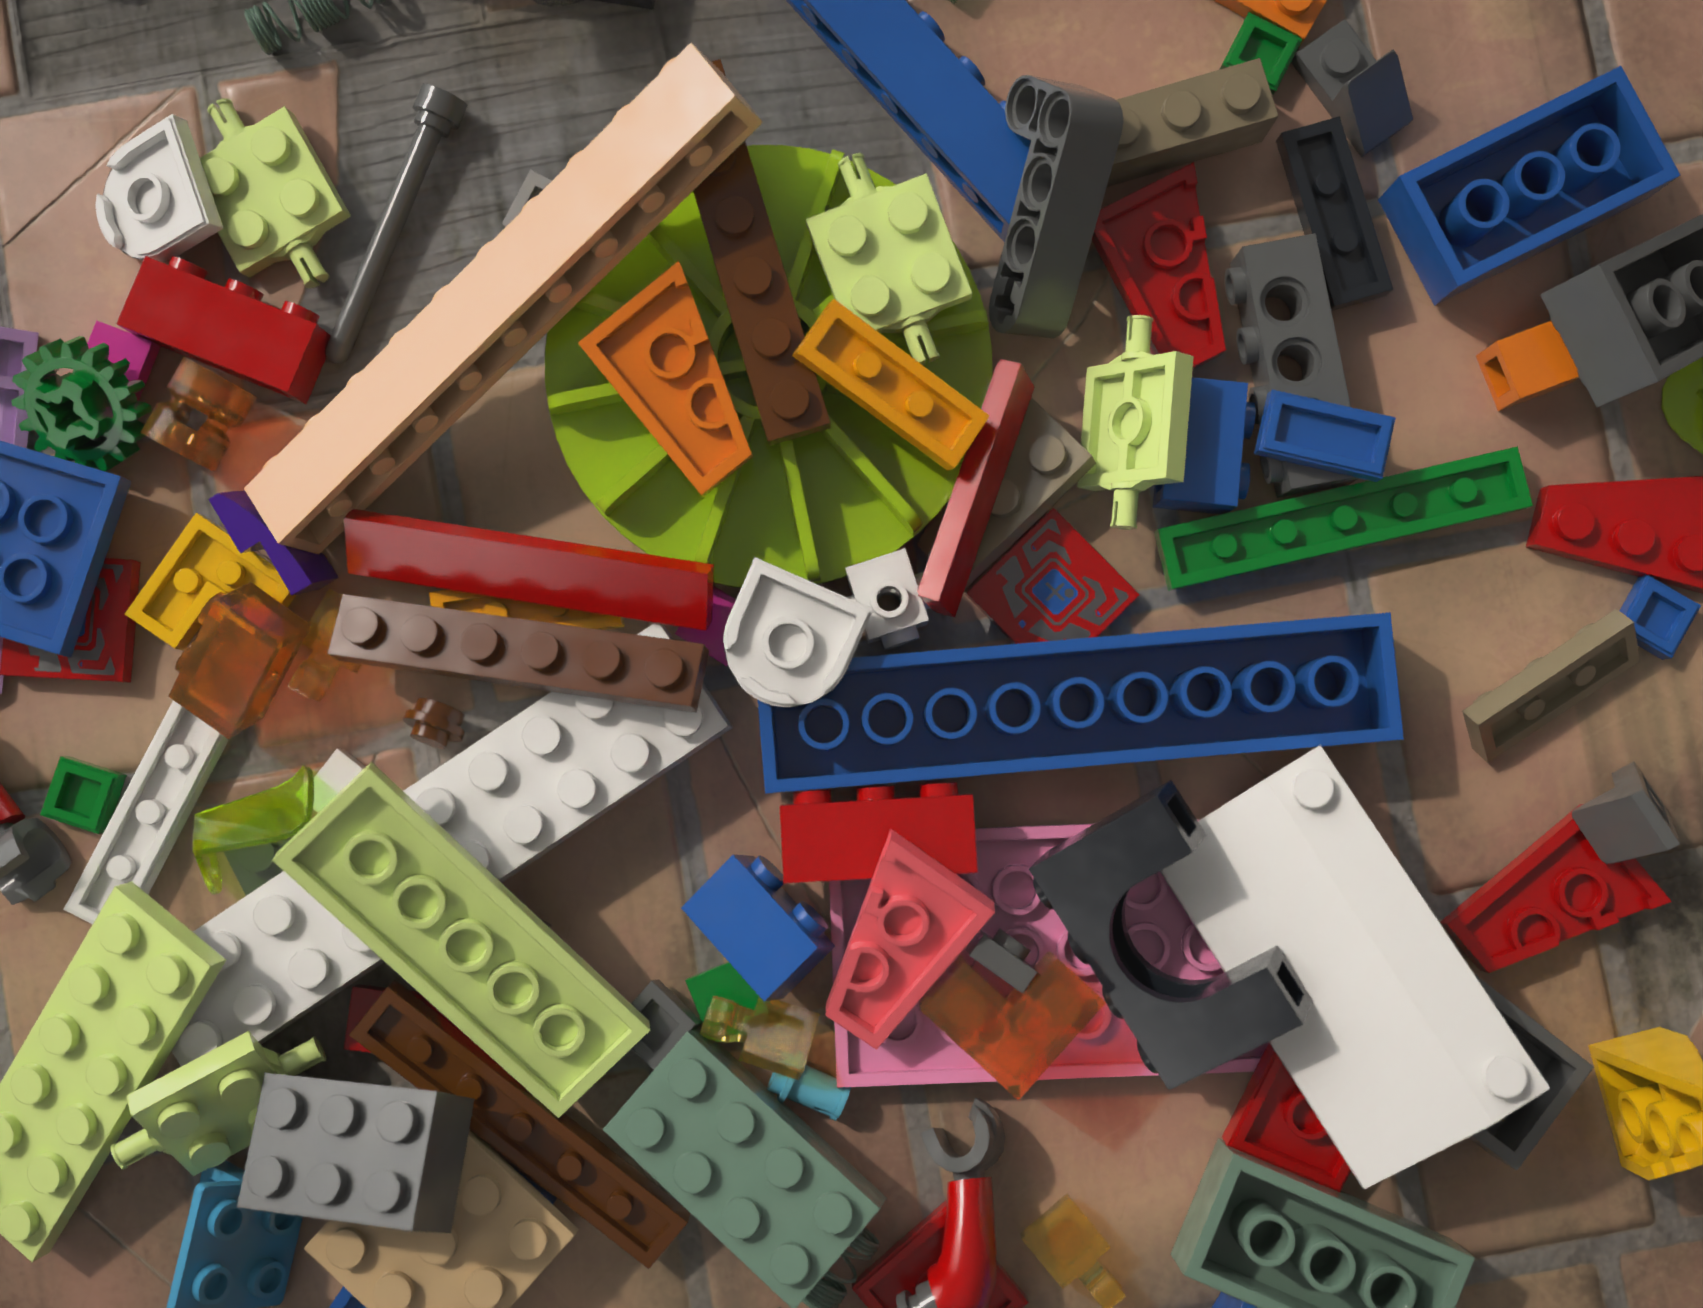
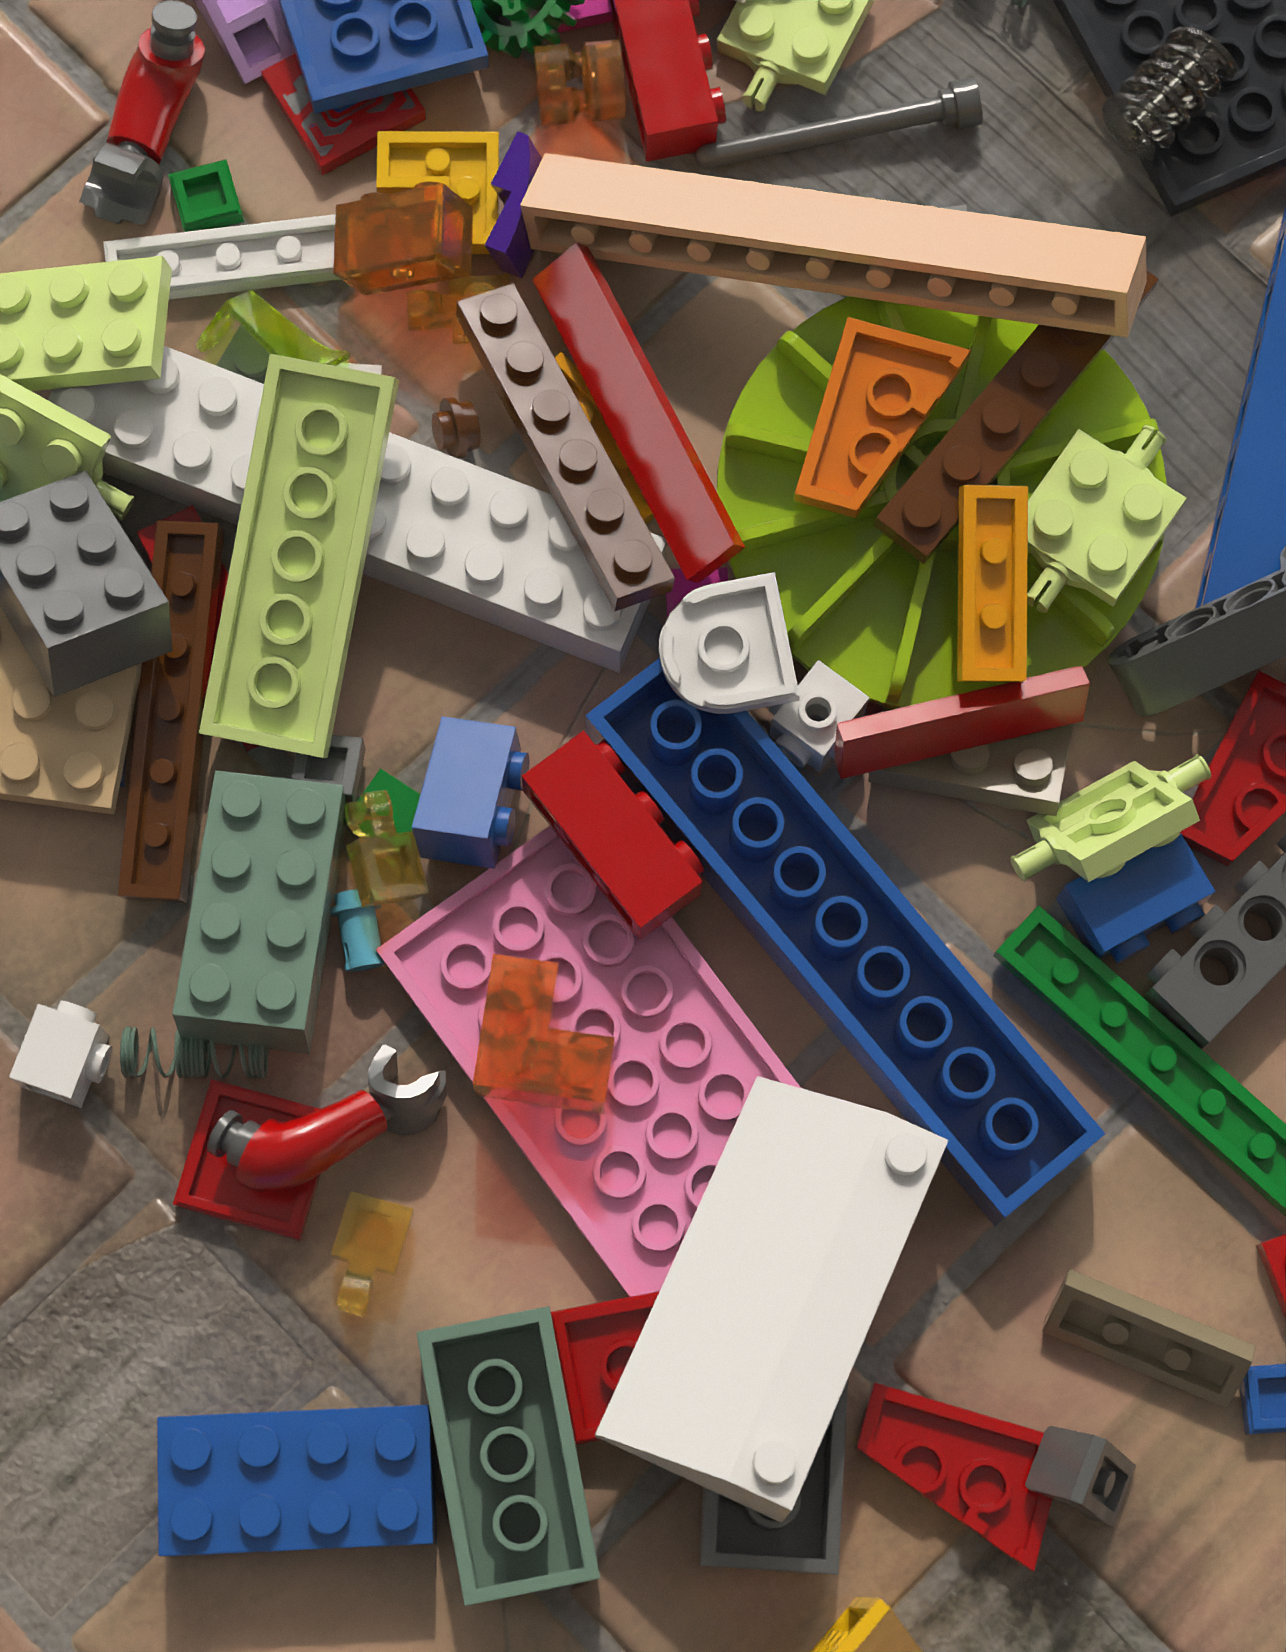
camera: 50 degrees right, 10 degrees down
coral wing [825,829,995,1050] -> none
tile [965,508,1139,644] -> none
dark grey plate [965,928,1037,994] -> none
black arch [1029,780,1313,1090] -> none
blue tile [1254,389,1396,482] -> none

